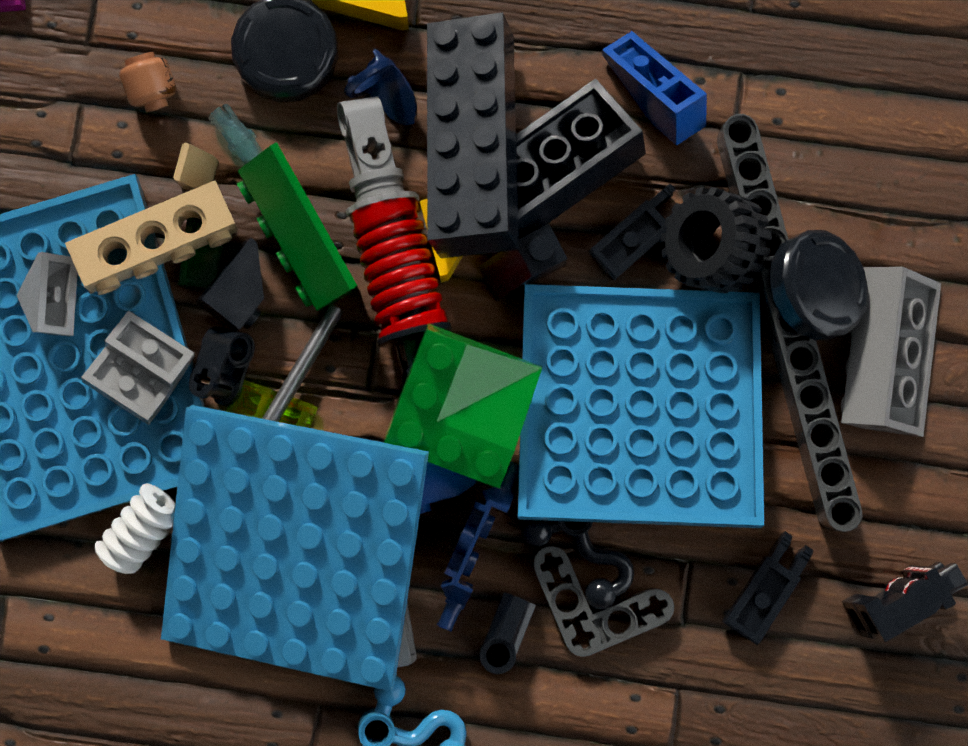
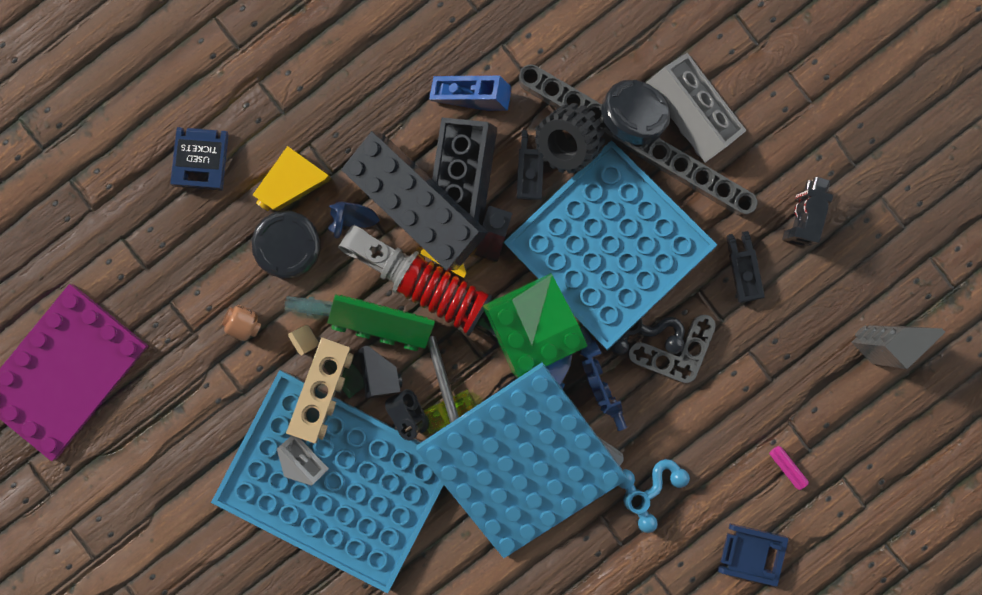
camera: 40 degrees left, 5 degrees up
light grey slope [81,310,195,425] -> none
white piece [95,483,175,574] -> none
black piece [479,592,536,674] -> none

